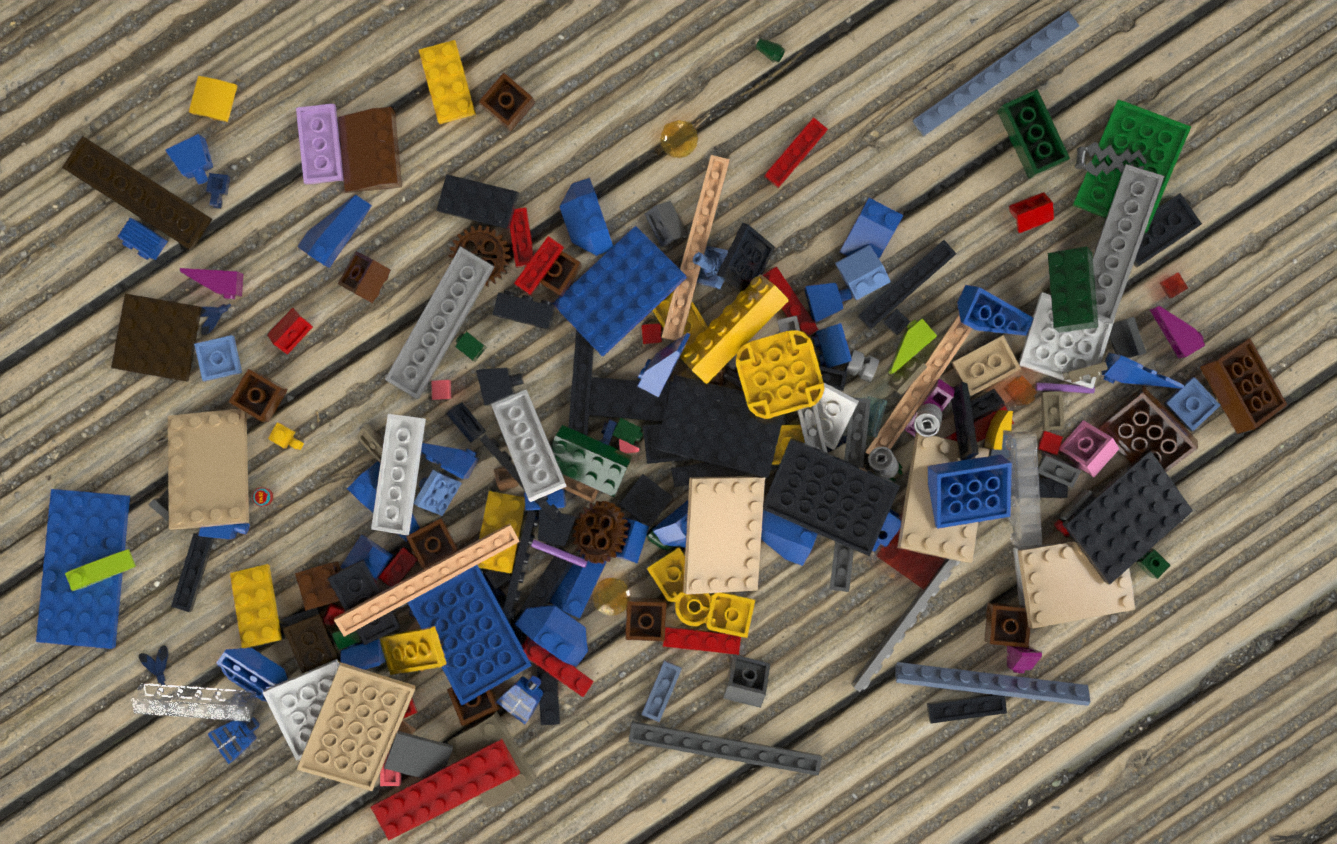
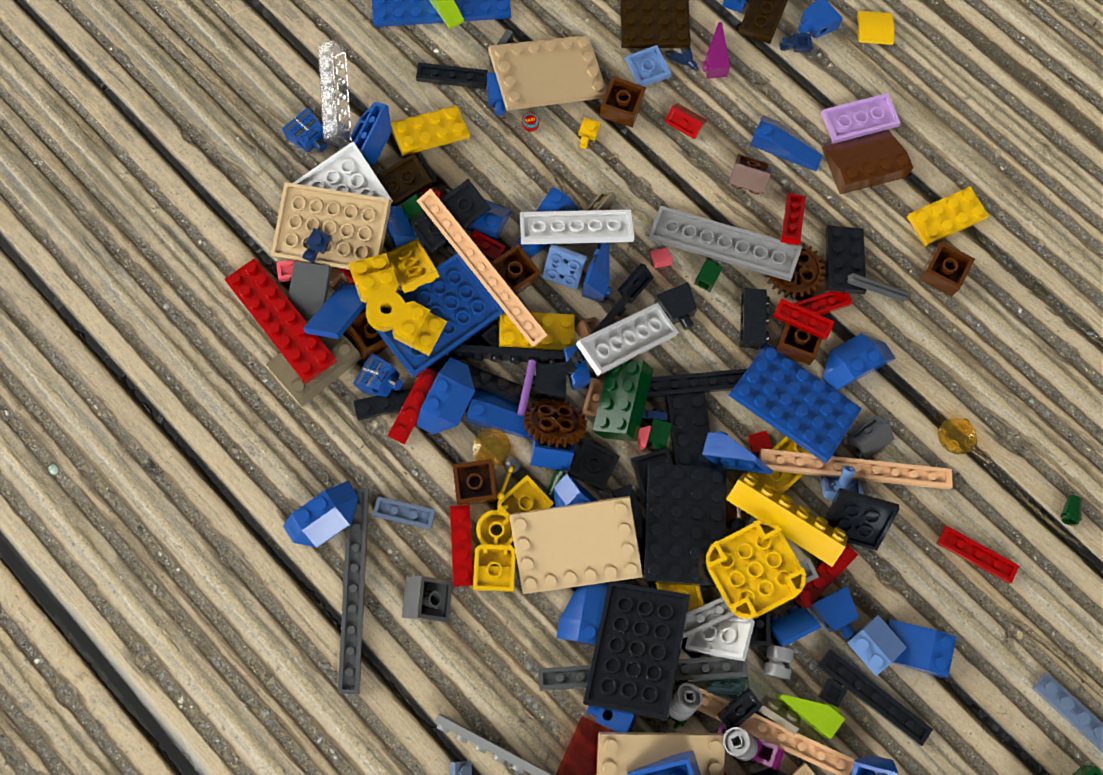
camera: 70 degrees right, 15 degrees down
dark blue piece [139,645,169,688] -> none
reddish brown brick [295,561,341,610] -> none
none -> blue wedge [283,481,359,548]
none -> dark blue plate [302,228,332,263]
none -> blue tile [304,283,367,339]
none -> yellow plate [349,253,447,356]
none -> hinge [497,457,521,500]
none -> black plate [716,688,762,730]
none -> red plate [780,193,806,246]
none -> dark grey axle [848,273,909,302]

